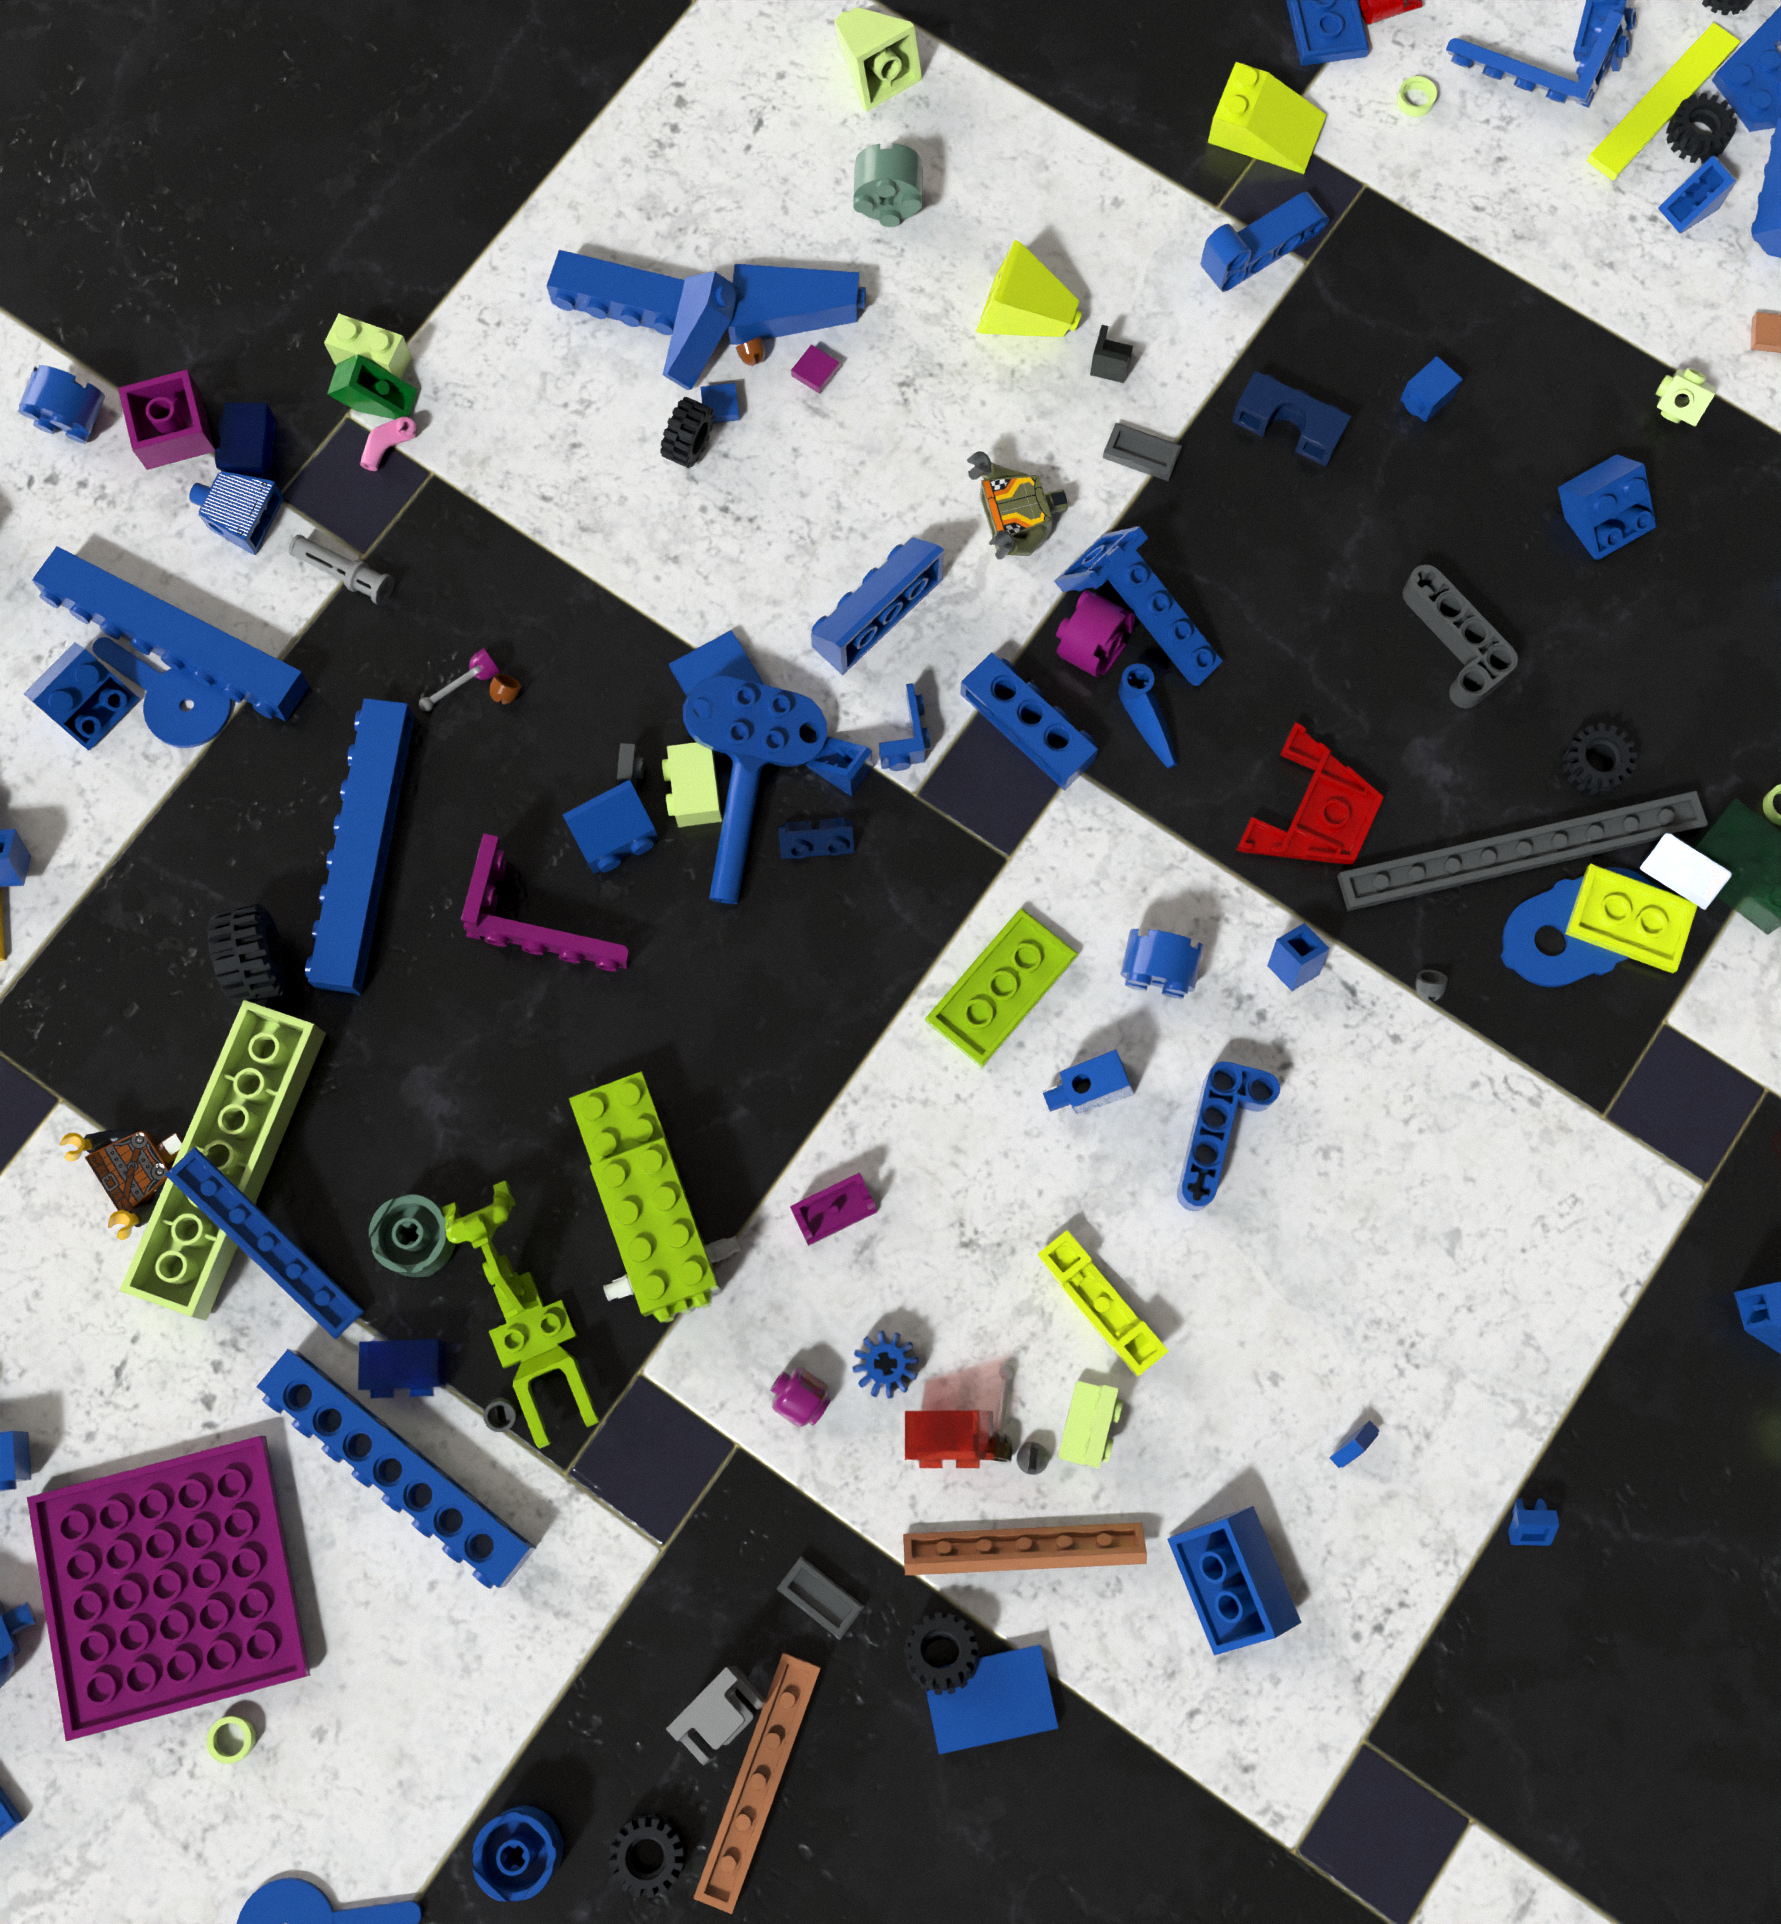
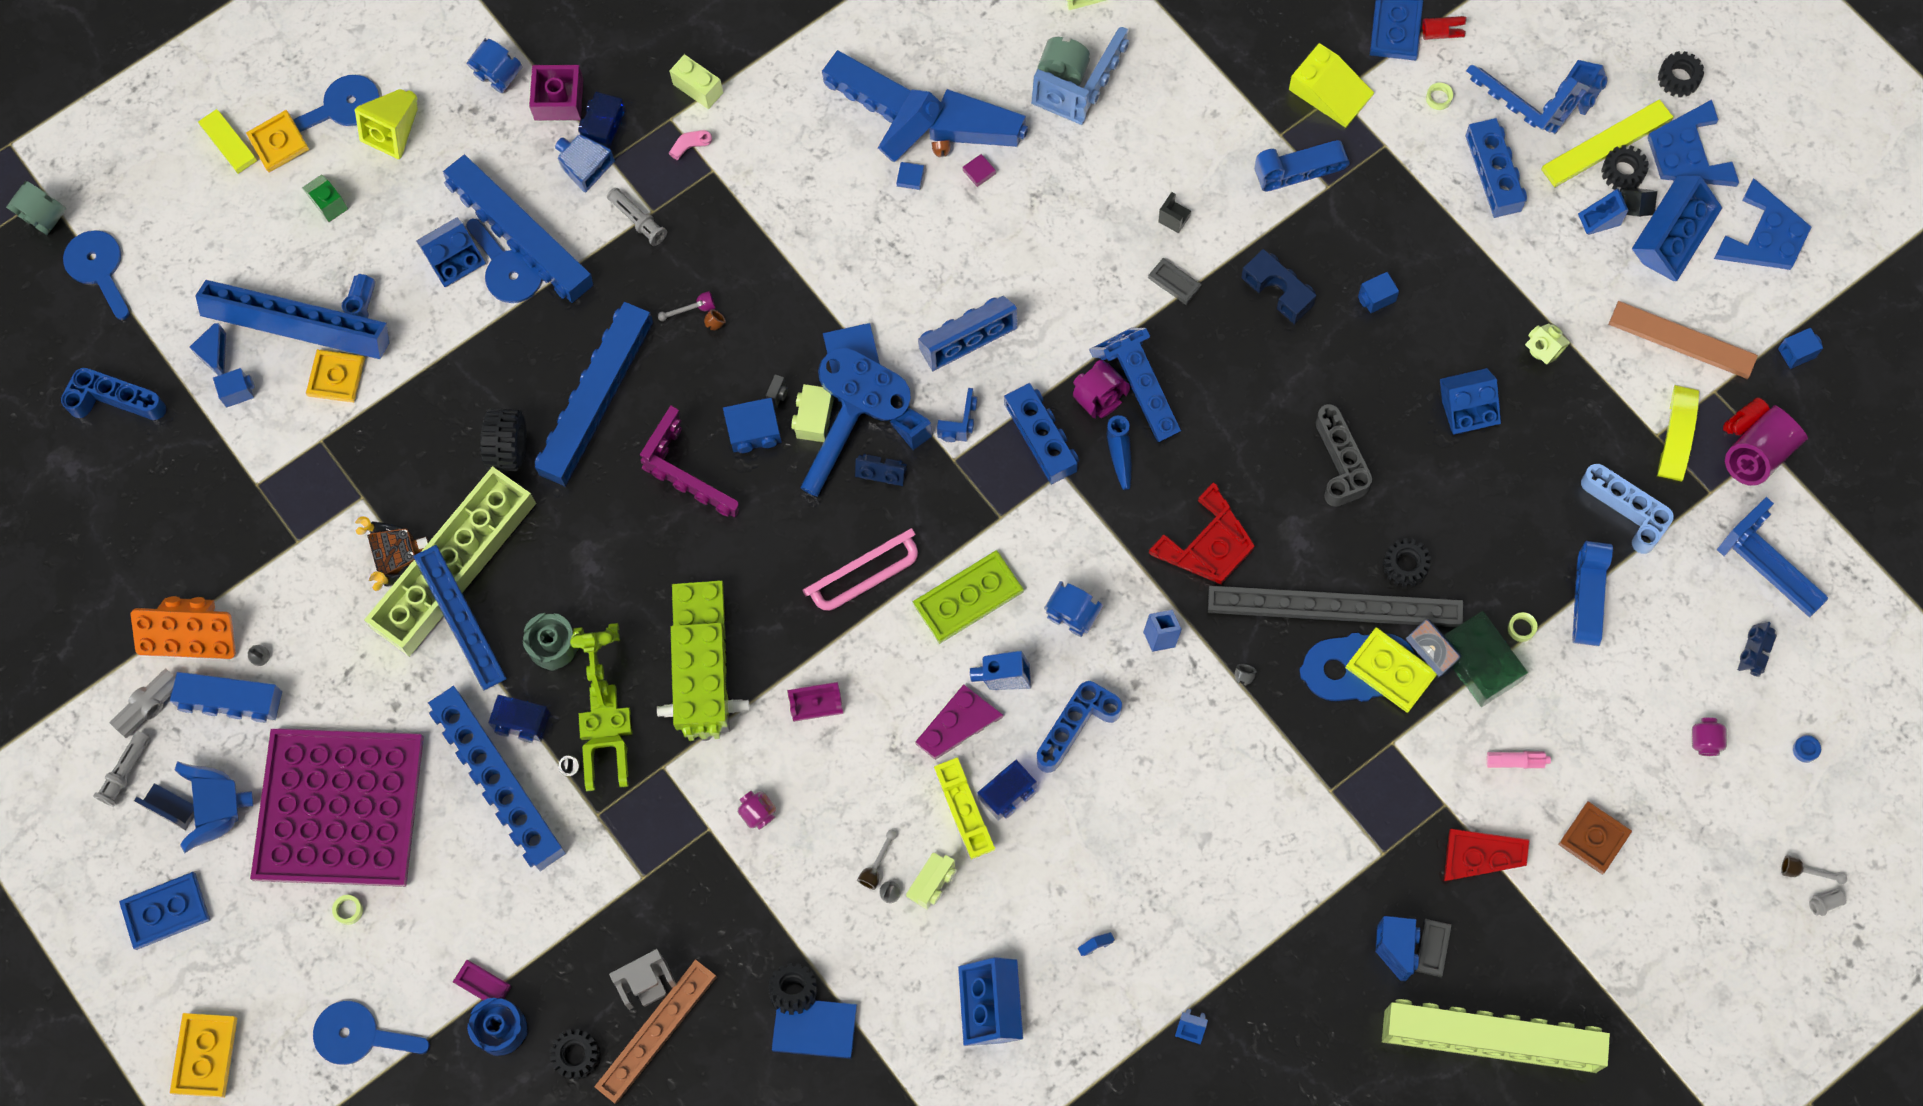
camera: 20 degrees right, 5 degrees down
green slope [327,354,418,420] -> none
black tyre [660,397,715,468] -> none
dark grey tile [777,1556,864,1640] -> none
blue gear [852,1331,919,1399] -> none
nougat plate [903,1522,1147,1576] -> none
clear red brick [905,1410,994,1469] -> none
torso [967,451,1068,560] -> none
neon yellow slope [976,240,1082,337] -> none
none -> magenta tile [453,960,512,1000]
none -> bright pink piece [802,528,918,611]
none -> magenta wing [915,684,1003,760]
none -> clear blue brick [977,759,1037,821]
none -> medium blue bracket [1031,27,1130,125]
none -> blue brick [1465,118,1527,218]
none -> pearl dark grey panel [1621,188,1657,217]

